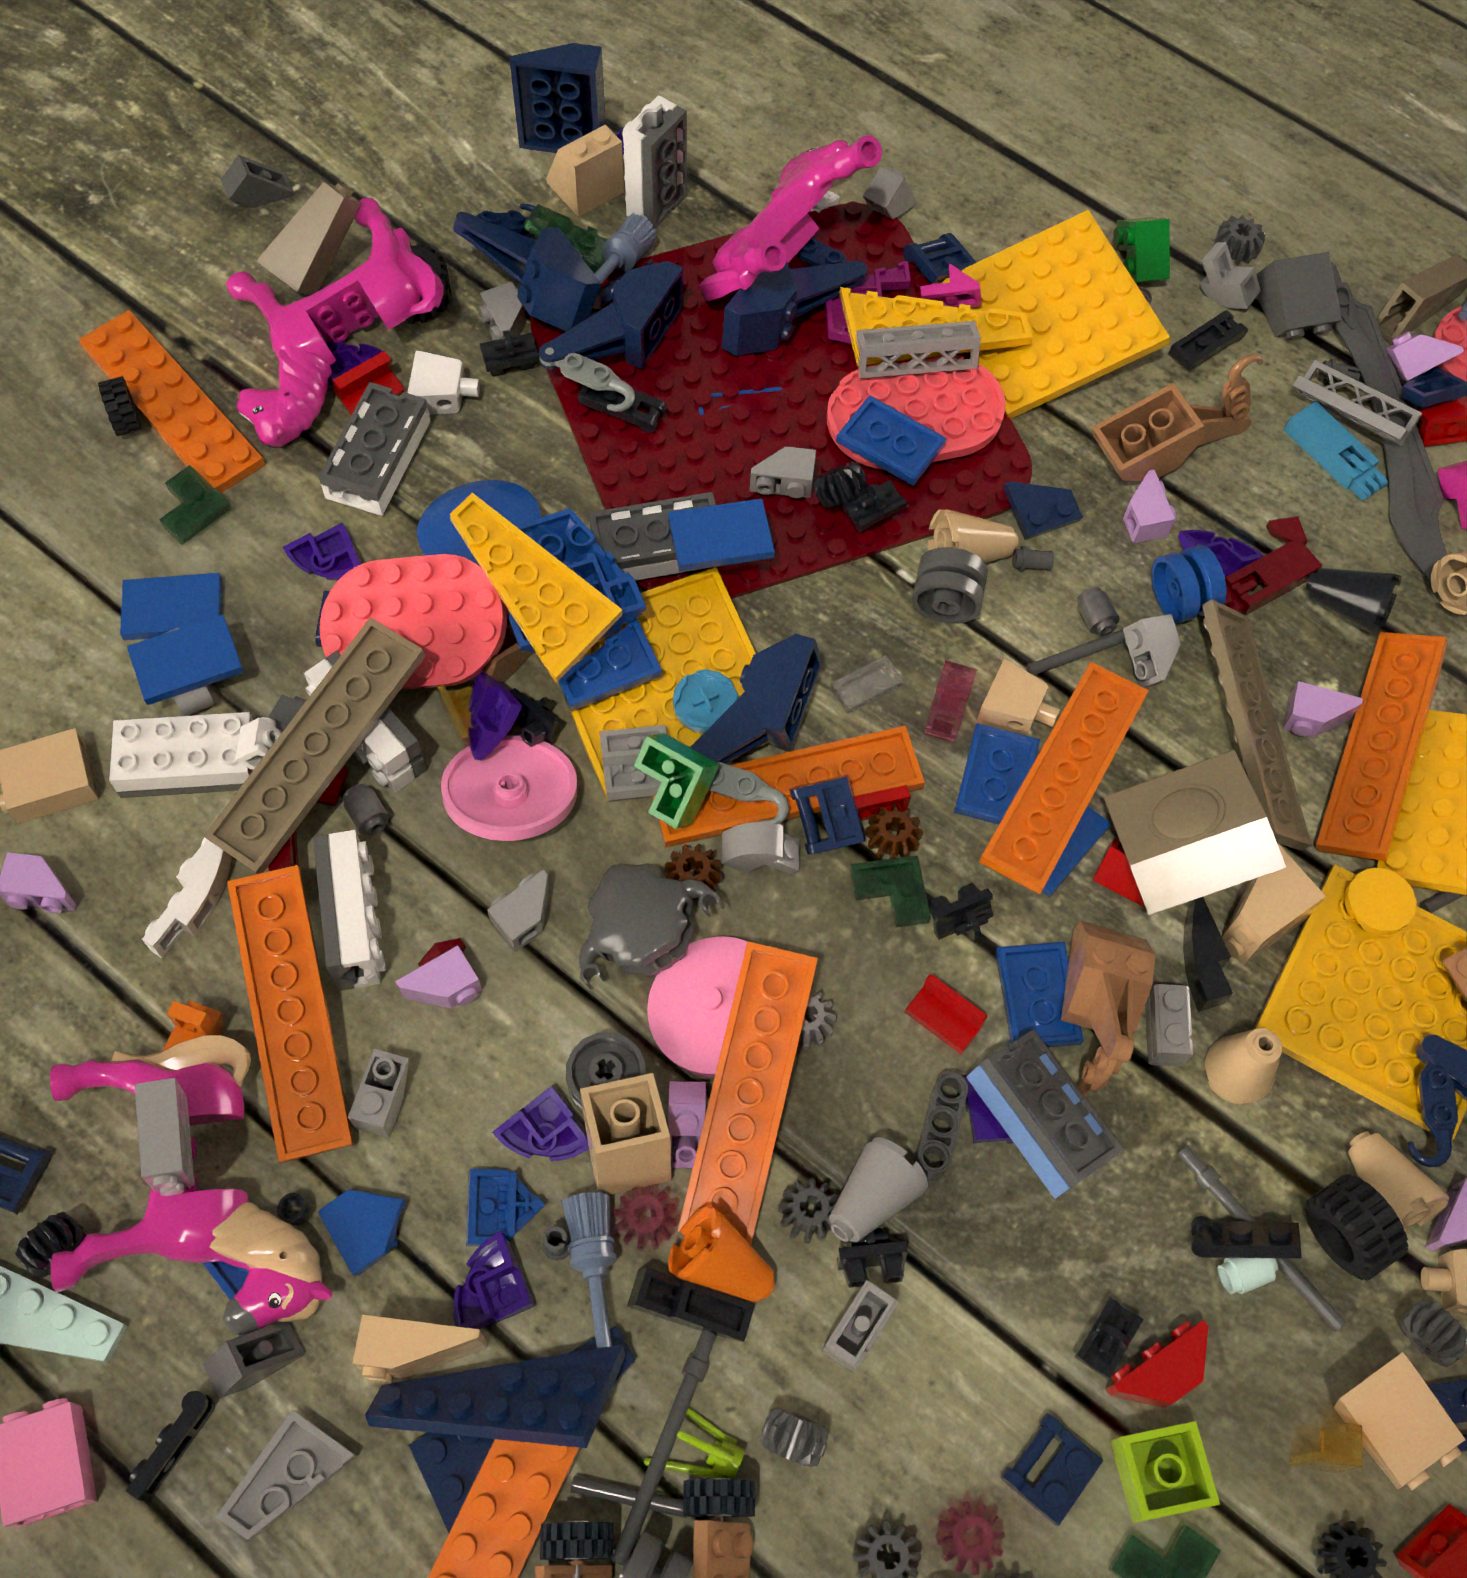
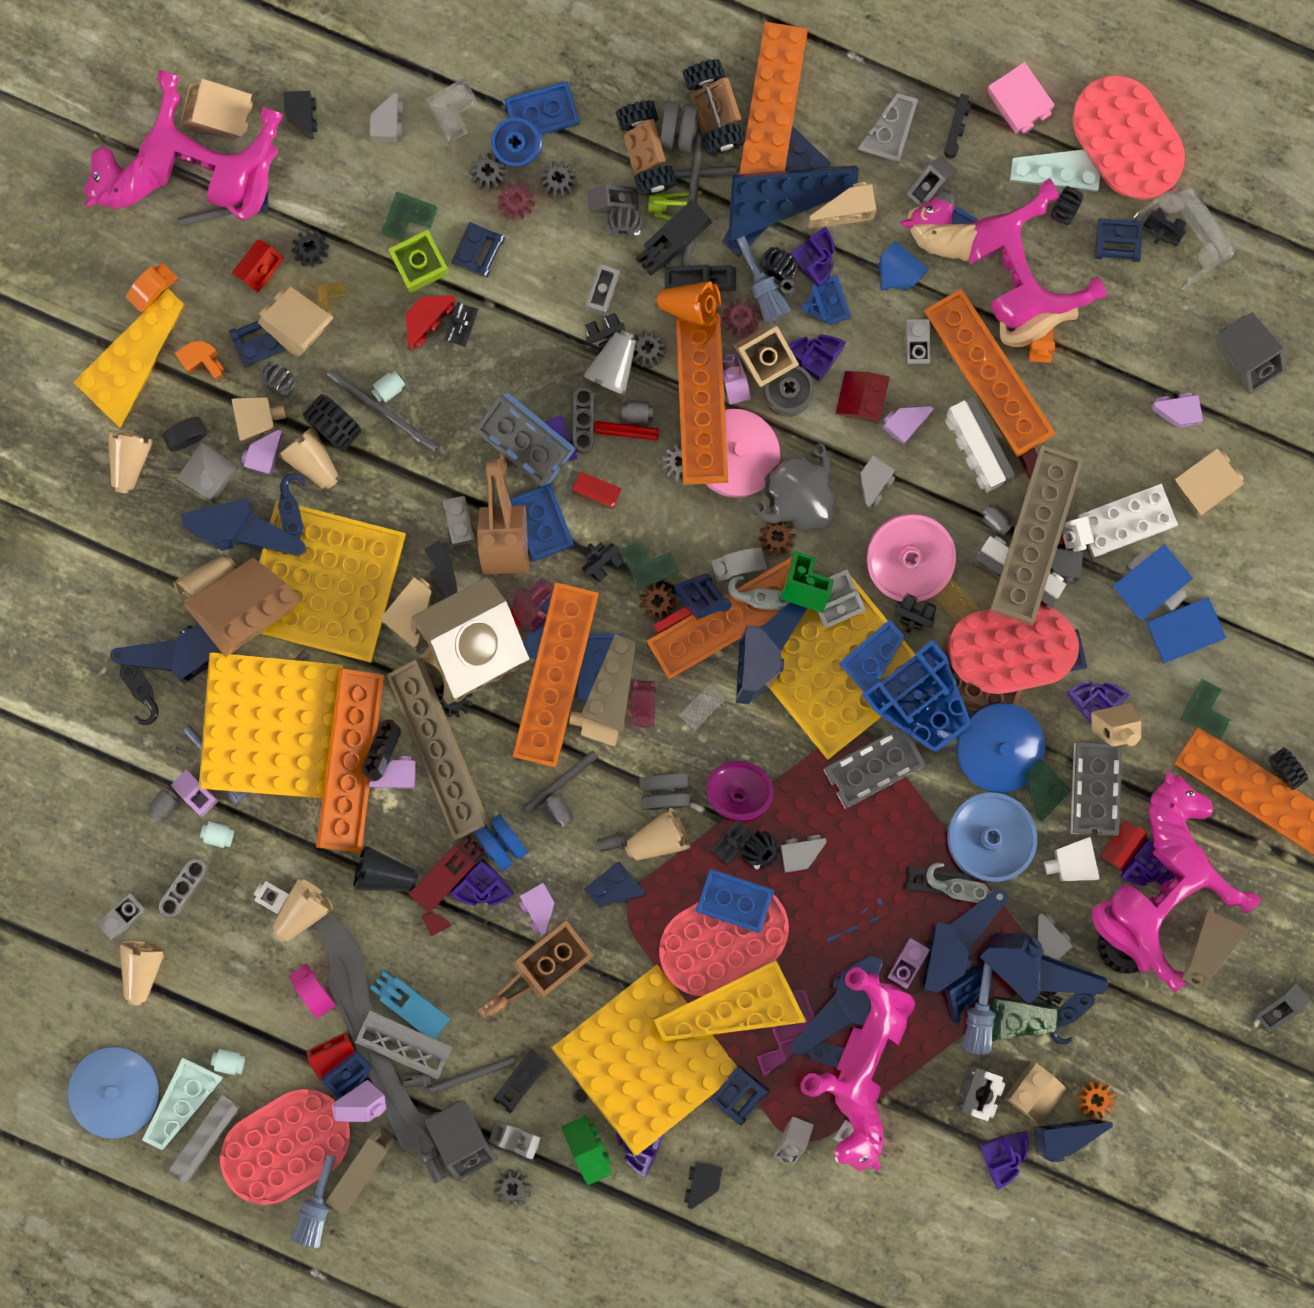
camera: 165 degrees right, 20 degrees up
light grey brick [134,1078,195,1196] -> none
white slope [142,837,232,958] -> none
black hinge [277,1193,311,1225] -> none
dark red tile [418,938,466,967] -> none
yellow wing [450,493,622,683] -> none
dark purple brick [468,672,522,761] -> none
black hips [480,330,539,377] -> none
blue tile [668,499,775,572] -> none
dark azure tile [673,669,738,734] -> none
light grey fence [856,321,981,378] -> none
dark pink slope [920,264,982,308] -> none
light grey slope [1123,614,1181,688] -> none
black plate [1191,1216,1302,1258] -> none
tan cone [1203,1028,1282,1105] -> none
yellow tile [1344,868,1417,935] -> none
none -> black beam [361,719,401,781]
none -> dark grey bar [428,1055,516,1095]
none -> clear pink brick [513,577,554,632]
none -> dark tan wing [581,634,636,733]
none -> dark grey slope [587,184,639,214]
none -> red axle [593,421,659,441]
none -> flat silver brick [621,401,654,424]
none -> black hinge [636,199,713,276]
none -> black slope [684,1162,723,1209]
none -> magenta dish [706,761,774,820]
none -> black gear [760,247,799,282]
none -> dark red slope [835,371,890,424]
none -> lavender slope [887,938,930,989]
none -> medium blue dish [947,793,1037,883]
none -> clear green wing [1024,759,1072,821]
none -> orange gear [1077,1081,1116,1119]
none -> tan torso [1091,703,1141,746]

